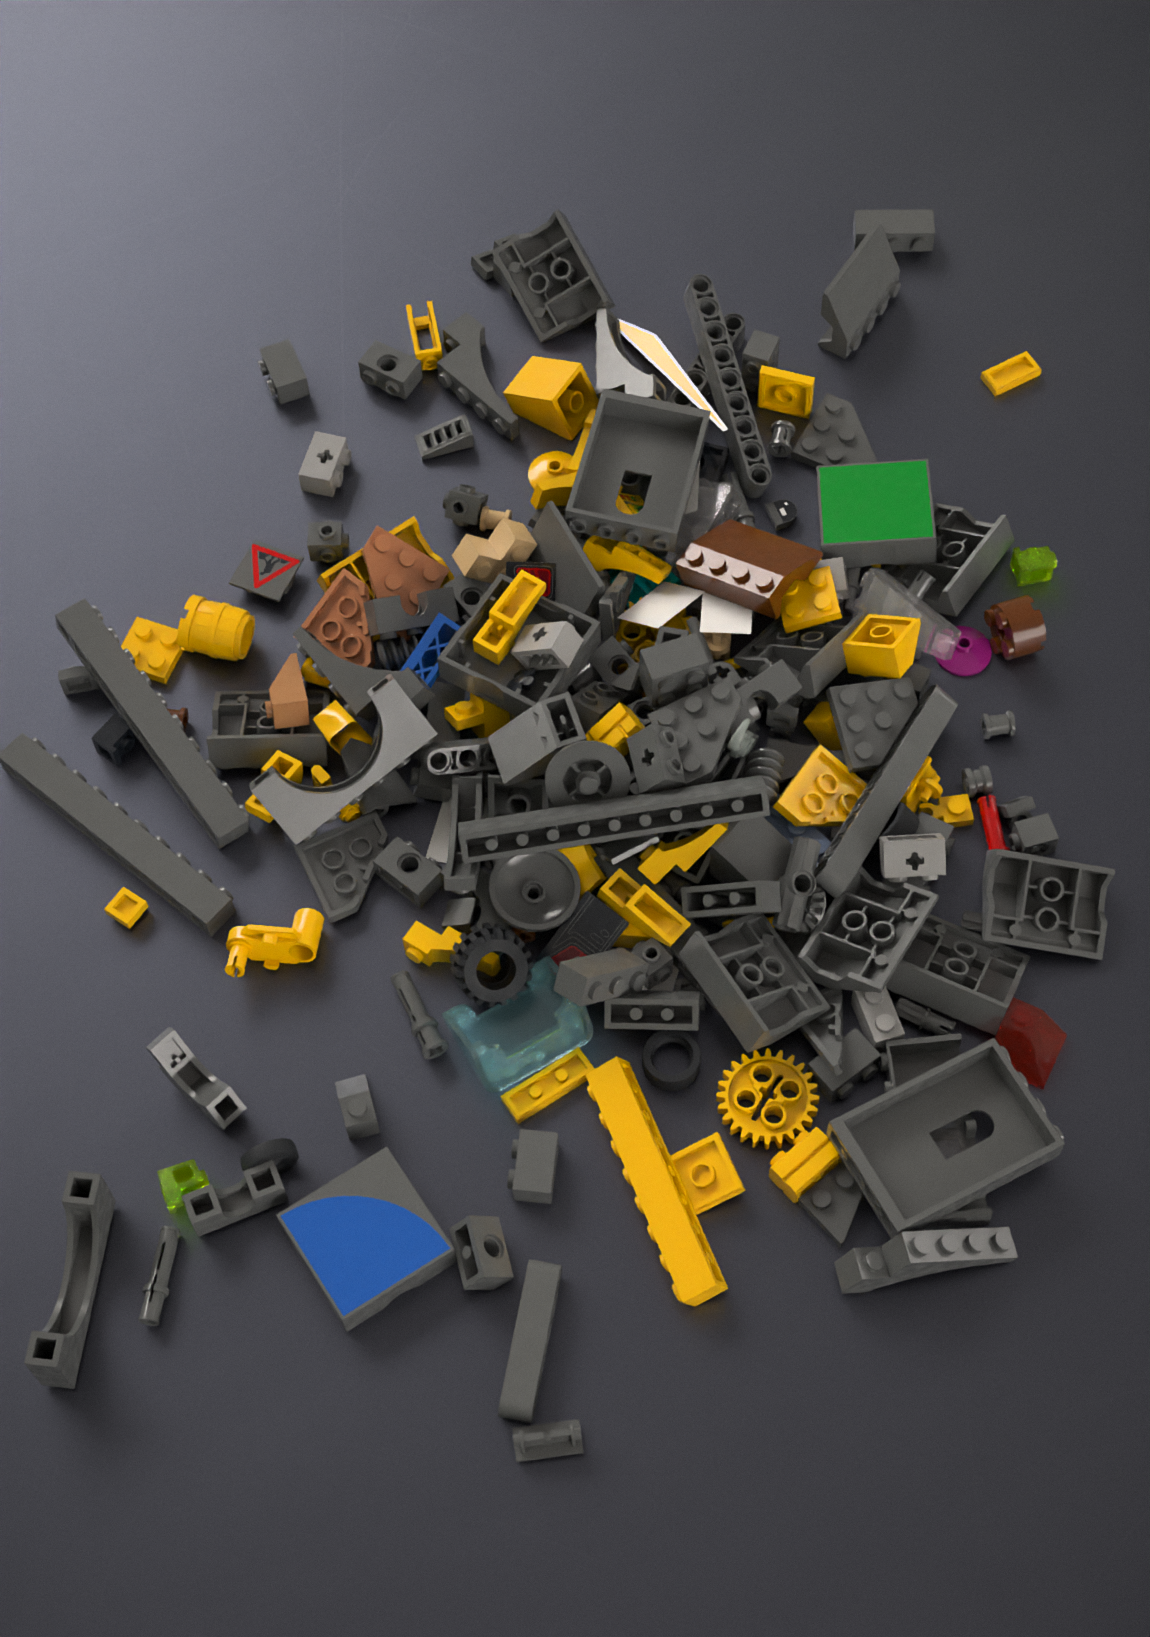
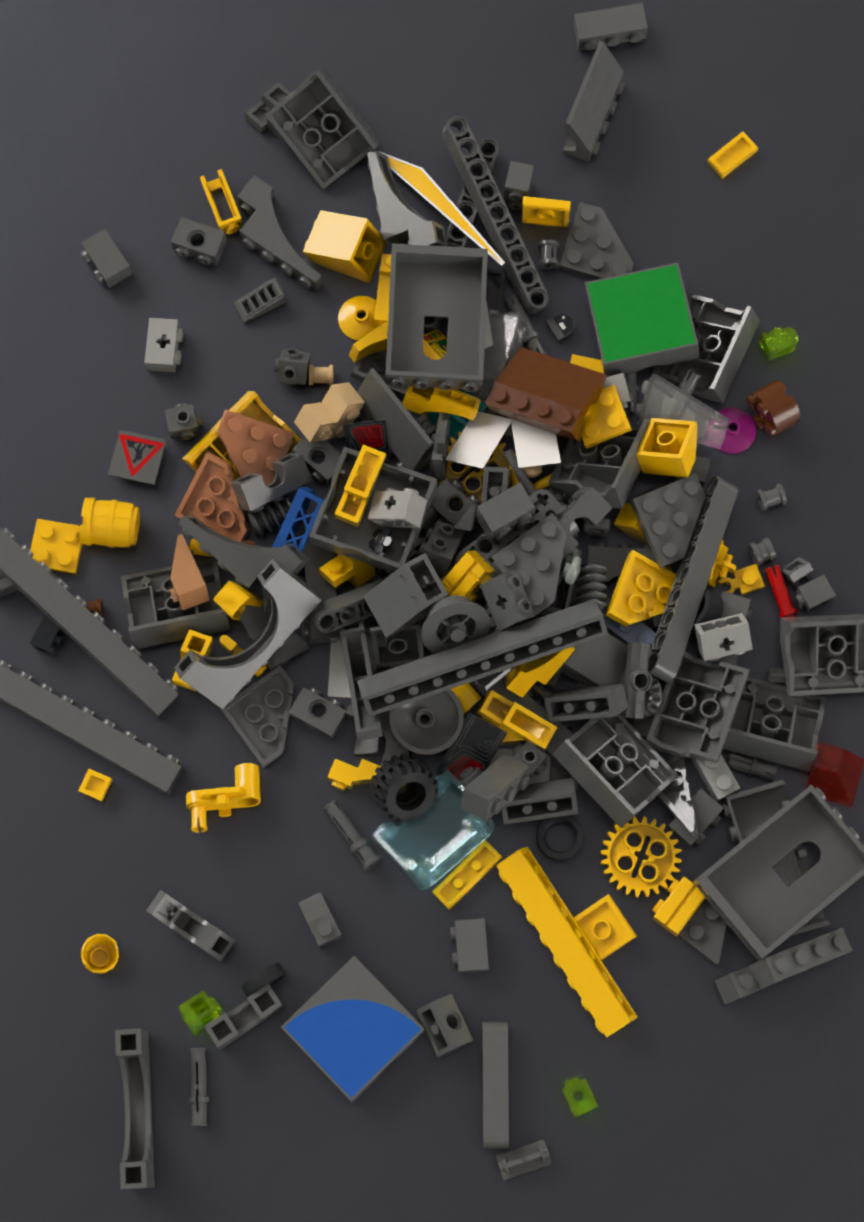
camera: 10 degrees left, 15 degrees up
none -> yellow hair [81,934,119,974]
none -> clear neon green brick [561,1076,598,1118]

